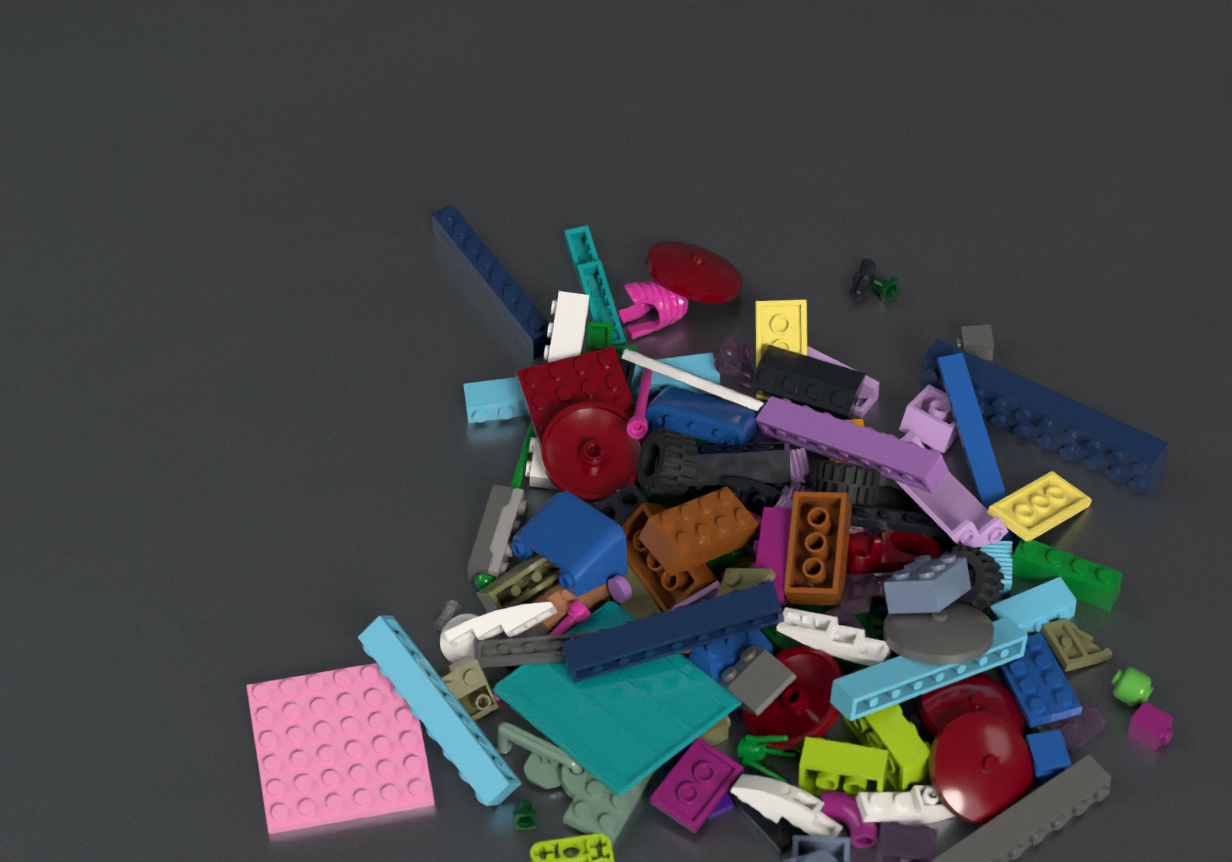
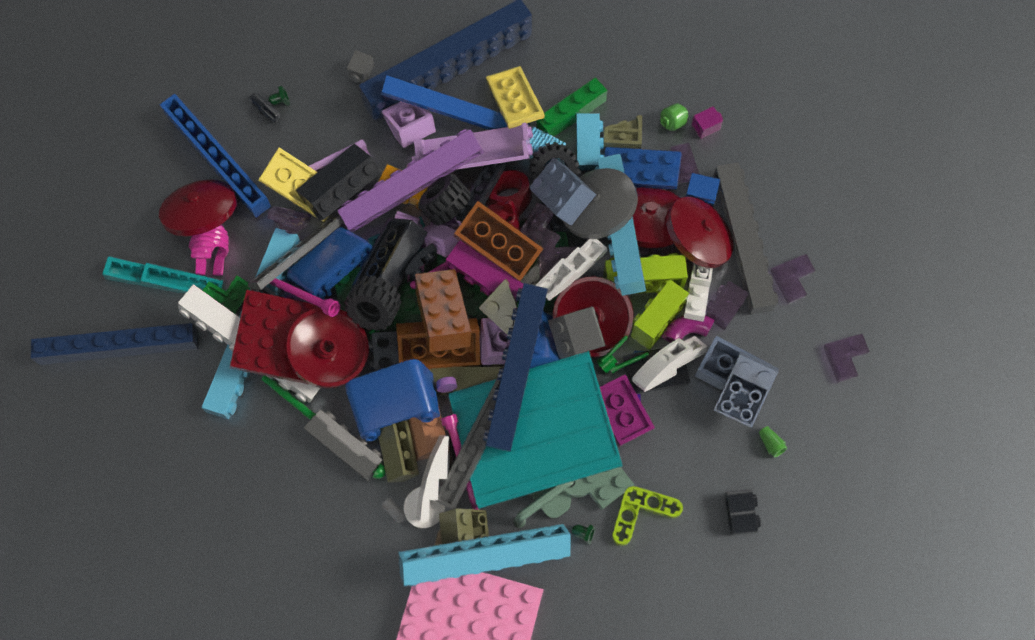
camera: 65 degrees left, 20 degrees up
none -> blue brick [159,94,271,218]

